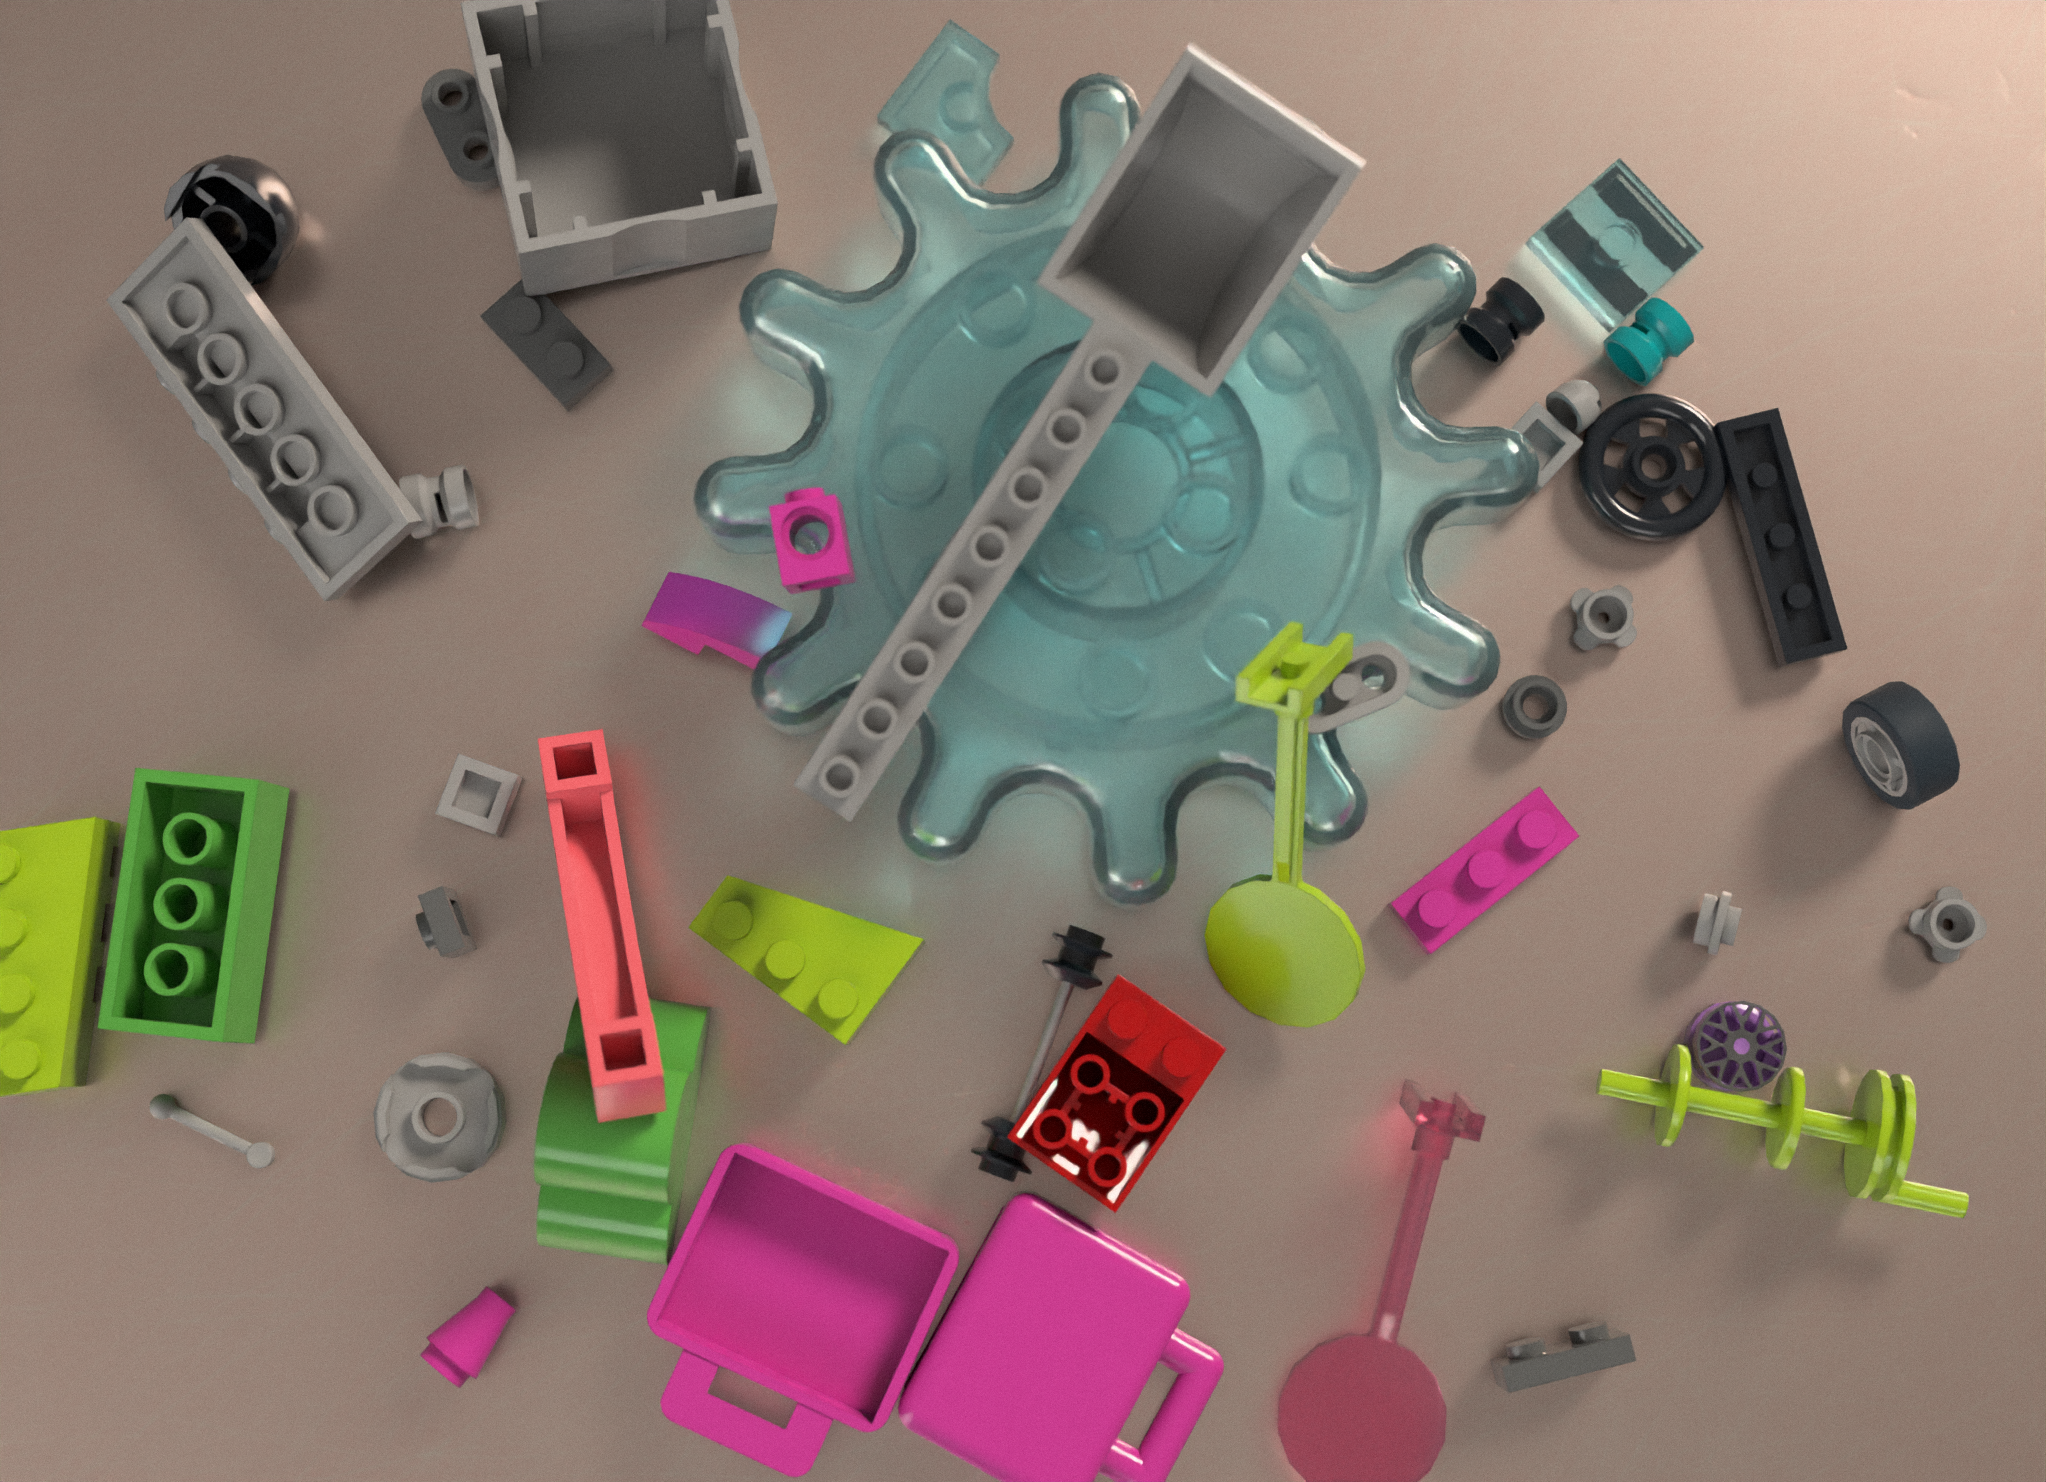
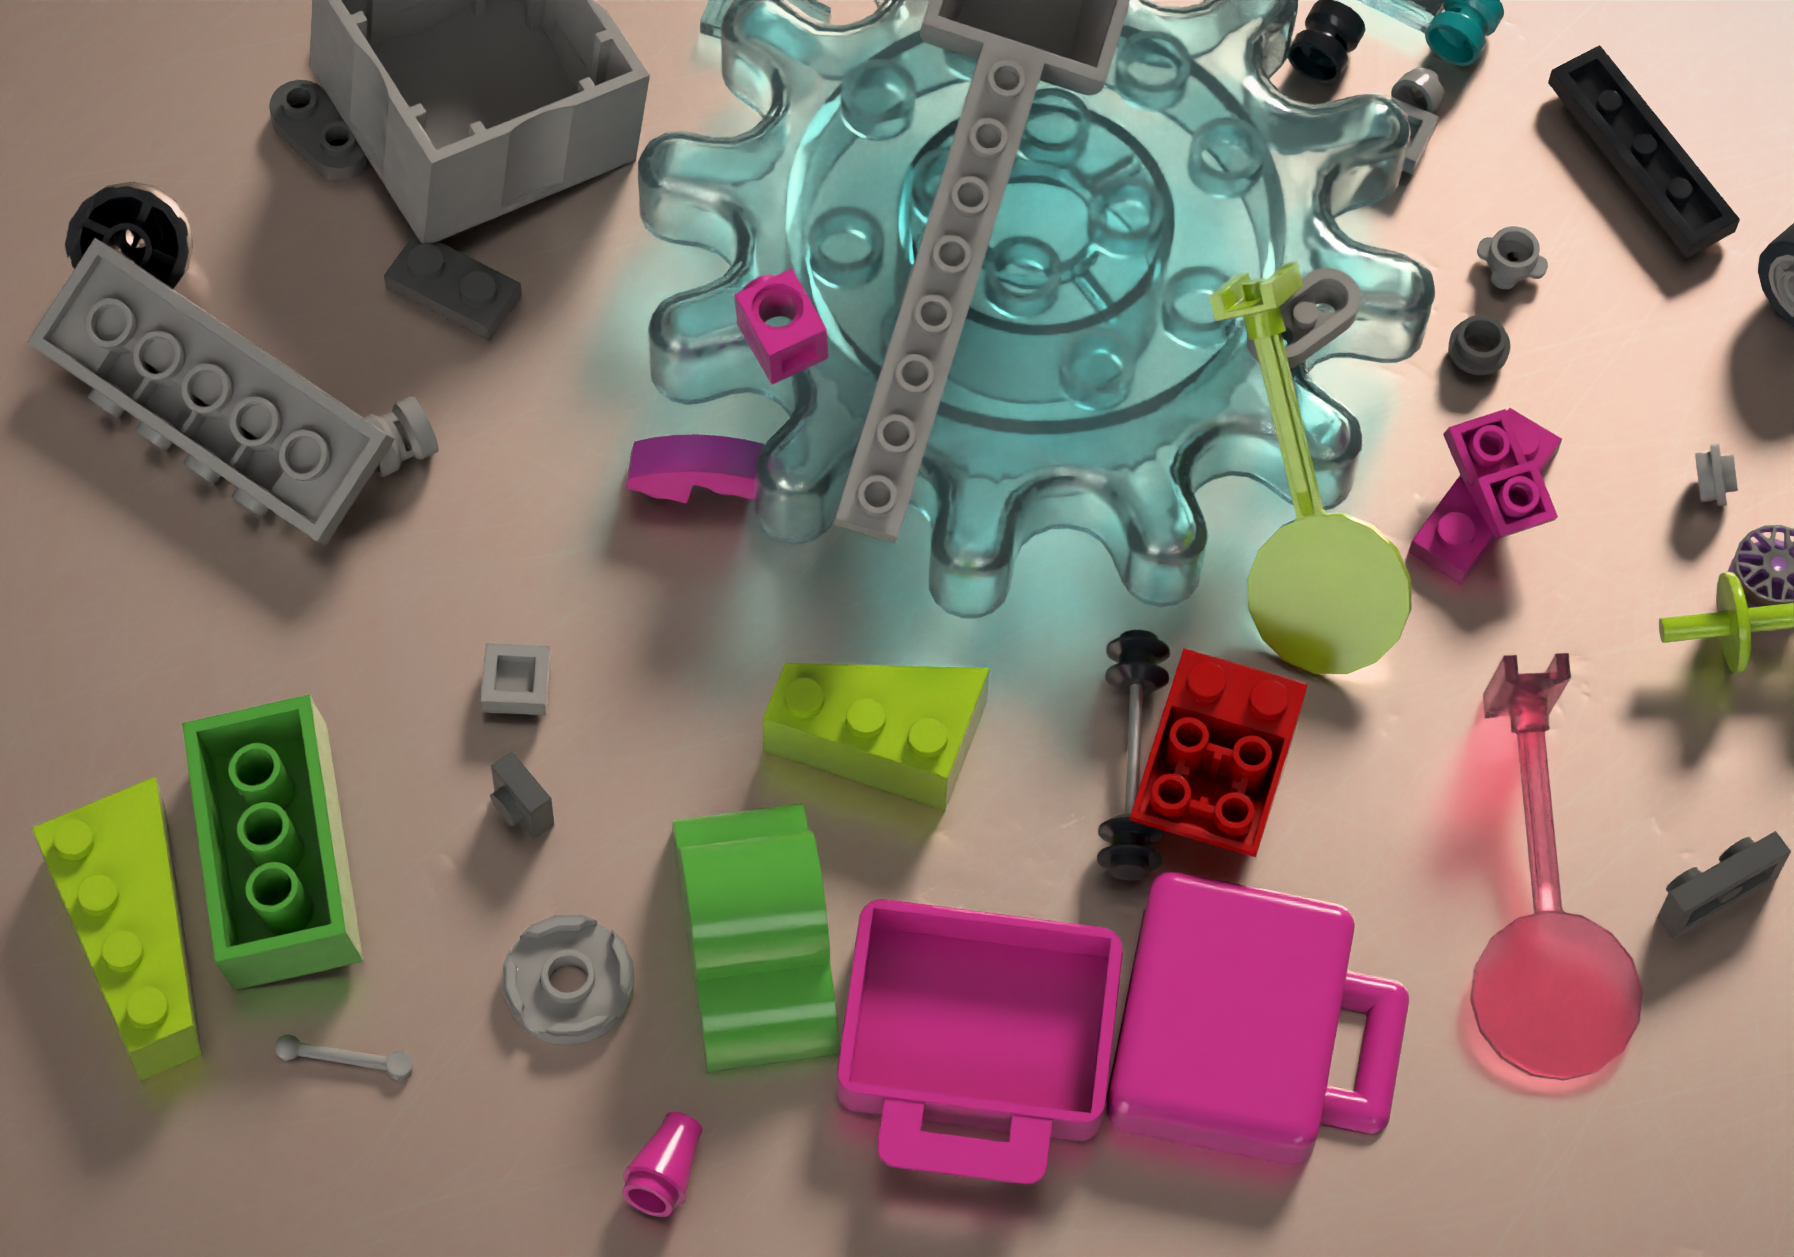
camera: 15 degrees left, 20 degrees down
coral arch [538,729,666,1123] -> none
black plate [1578,393,1728,541] -> none
none -> dark pink slope [1443,409,1558,539]

